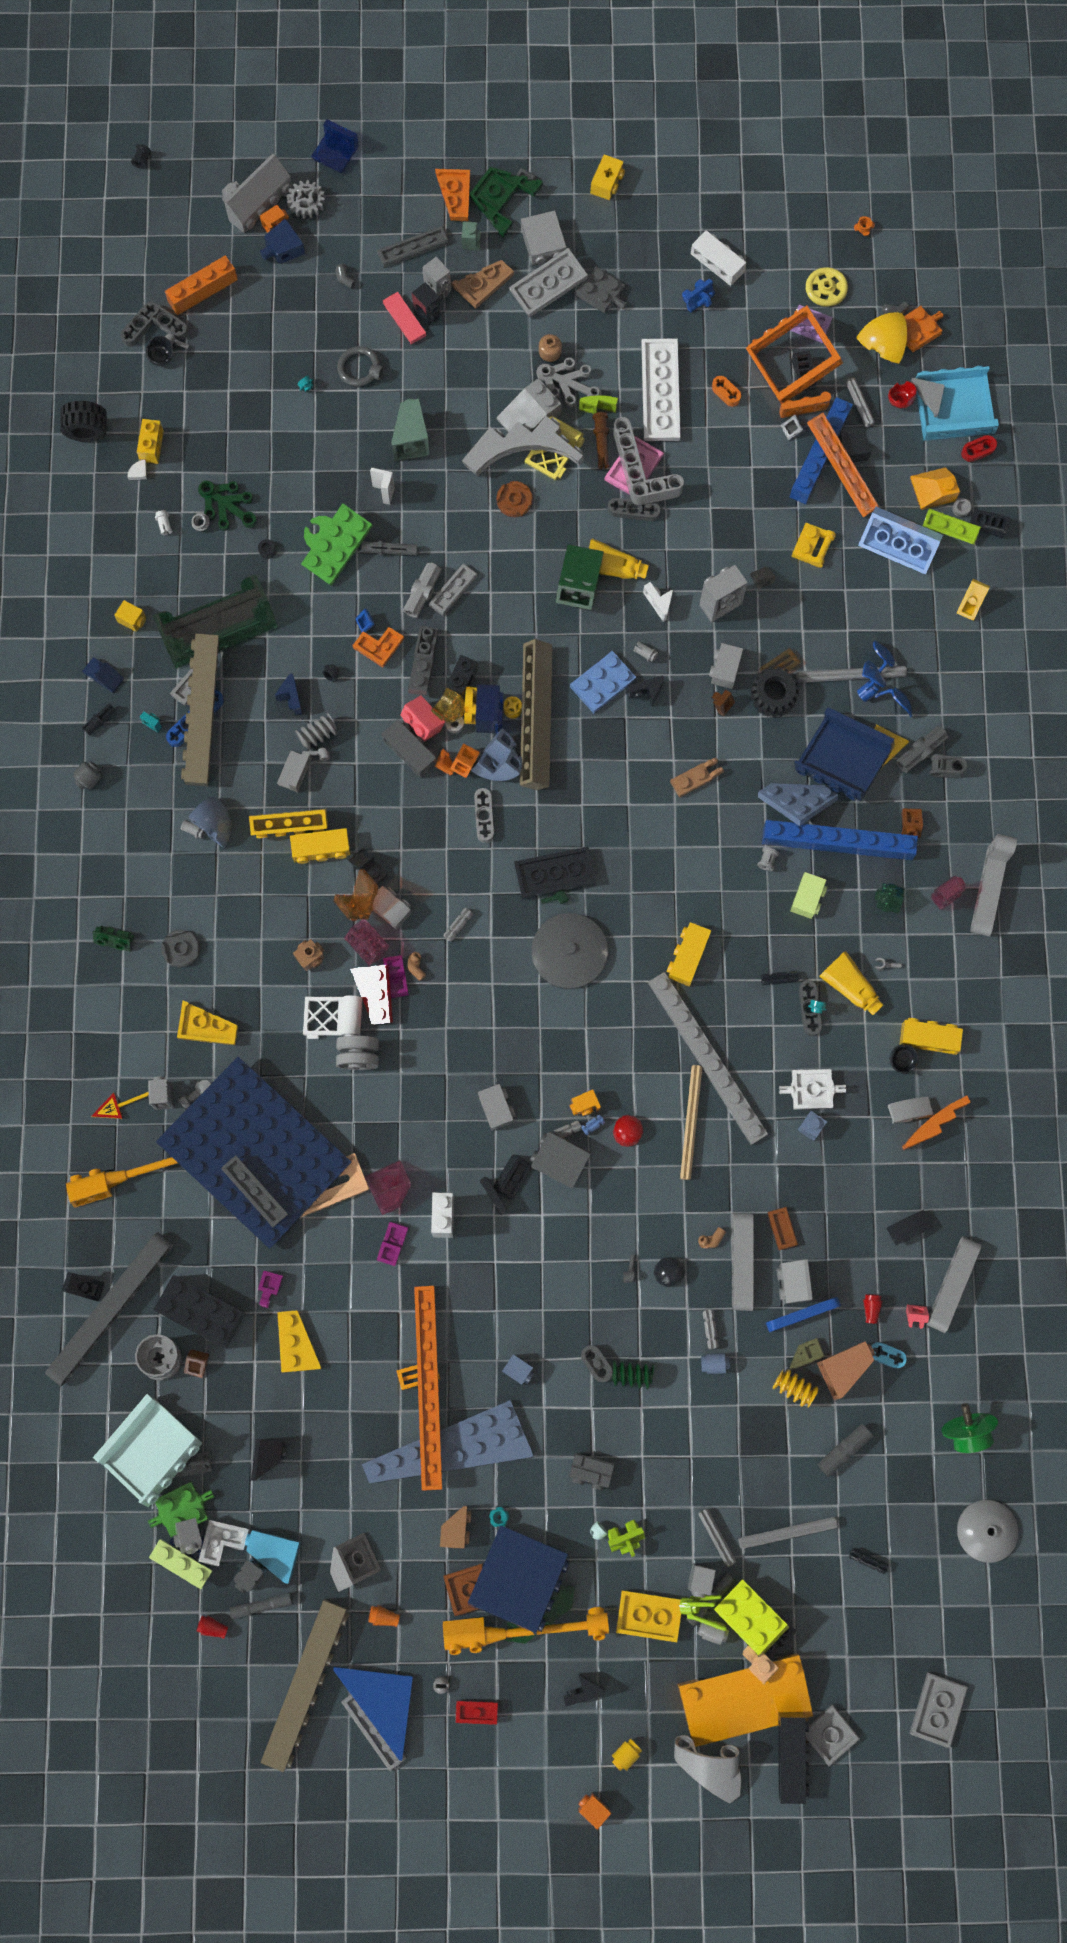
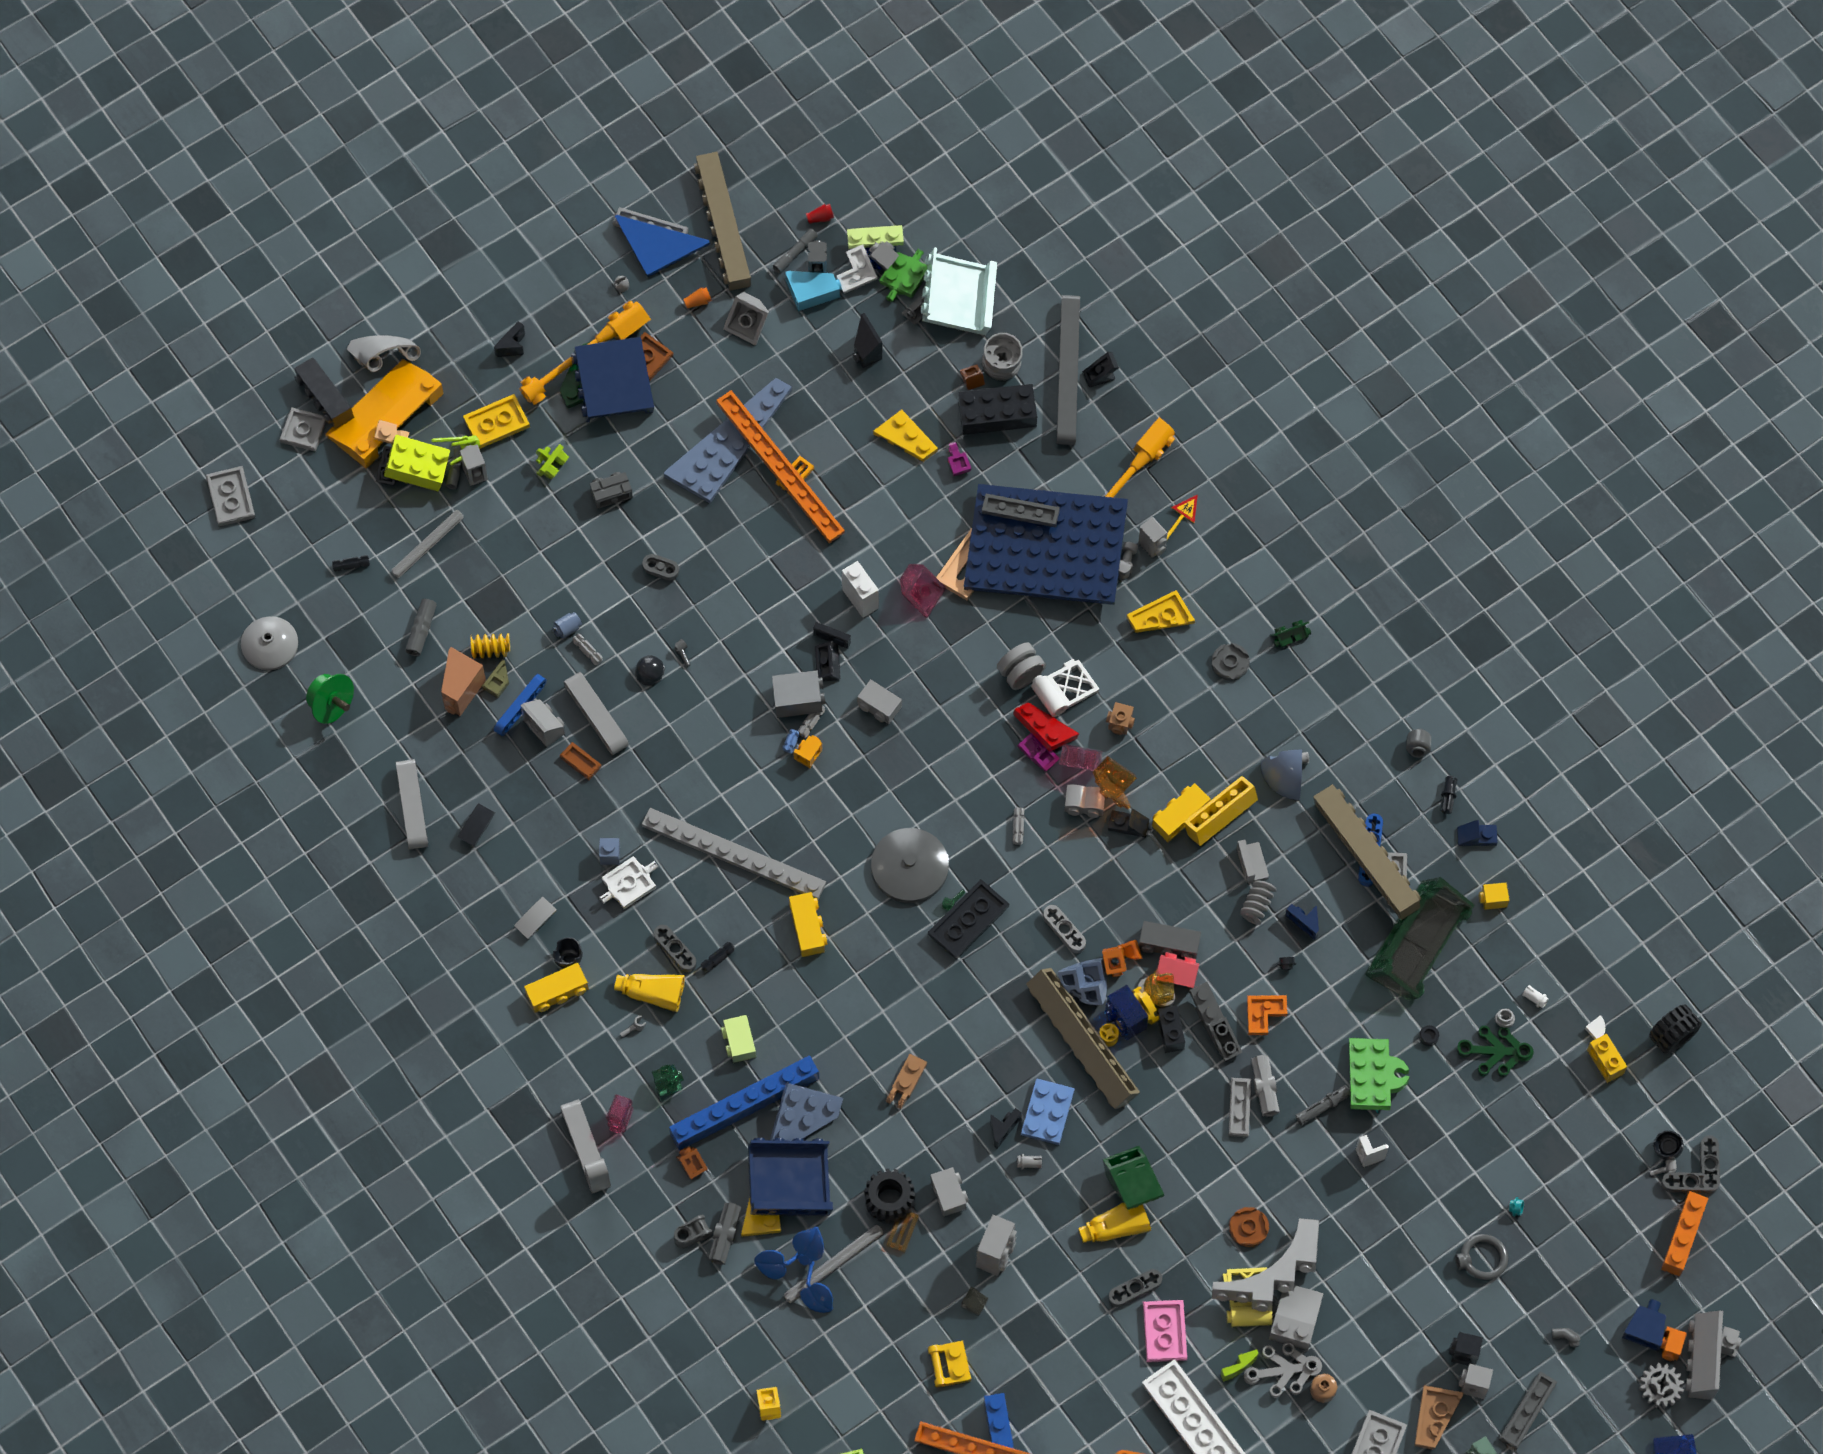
camera: 145 degrees right, 10 degrees down
teal plate [140,711,162,733] -> none
light grey hand [305,748,330,761] -> none
blue slope [355,609,374,633] -> none
magenta slope [377,1221,409,1266] -> none
coral tile [383,292,426,344] -> none
sand green slope [391,399,430,462] -> none
medium nougat arm [407,952,426,981] -> none
medium nougat slope [440,1506,471,1549] -> none
red plate [456,1700,498,1725] -> none
teal plate [489,1507,509,1527] -> none
sand blue brick [502,1354,534,1385] -> none
orange brick [578,1793,611,1830] -> none
light aqua hinge [590,1521,608,1540] -> none
reddish brown pin [592,412,610,469] -> none
dark green piece [612,1360,654,1390] -> none
yellow brick [612,1739,642,1771] -> none
red hair [613,1115,643,1147] -> none
light grey beam [614,417,684,505] -> none
white slope [643,582,673,622] -> none
tan axle [680,1065,702,1180] -> none
light grey brick [697,1618,729,1645] -> none
medium nougat arm [698,1227,726,1249] -> none
light grey axle [699,1509,736,1567] -> none
reddish brown tile [711,690,735,716] -> none
light grey bush [757,847,779,871] -> none
teal plate [808,1000,827,1014] -> none
light blue slope [858,507,943,574] -> none
red cone [863,1294,883,1324] -> none
medium azure beam [871,1342,906,1368] -> none
orange slope [902,1096,971,1150] -> none
coral tile [906,1304,929,1329] -> none

